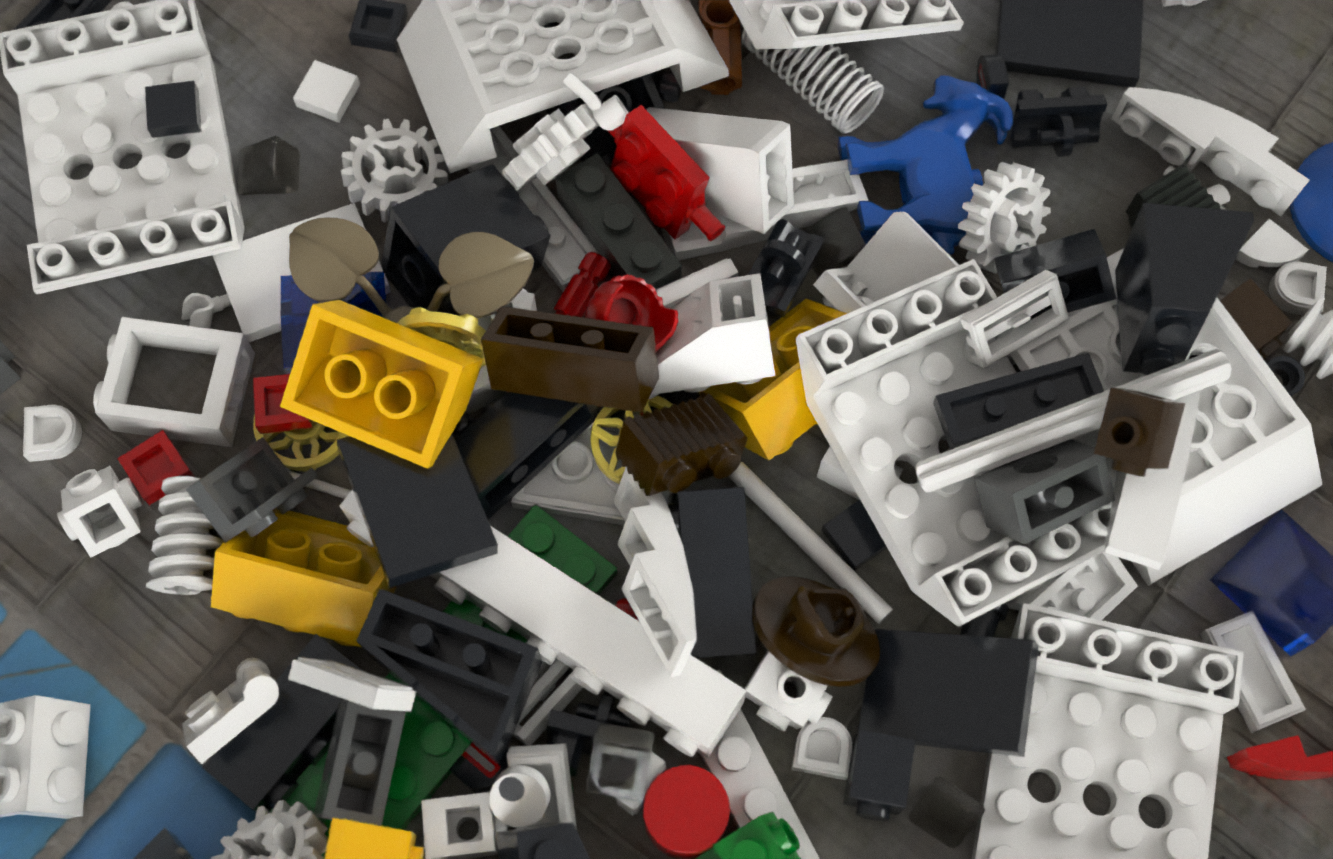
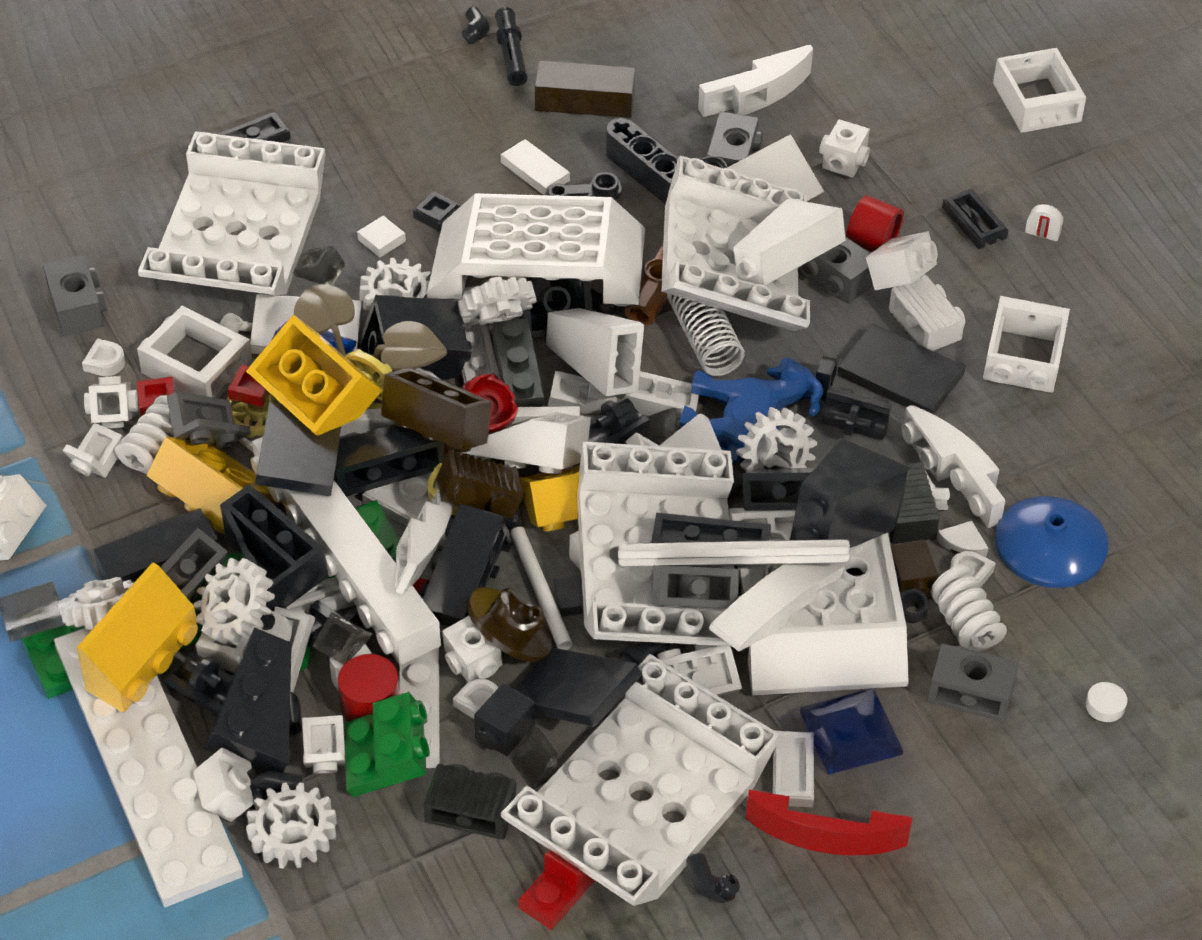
camera: 25 degrees right, 20 degrees down
black tile [145,81,202,138] -> none
white plate [182,658,279,764] -> none
white tile [288,657,416,711] -> none
white hand [563,72,628,130] -> none
red plate [607,105,726,242] -> none
white tile [960,270,1069,368] -> none
dark brown brick [1094,387,1186,477] -> none
none -> white bracket [63,423,124,478]
none -> white gear [194,558,275,644]

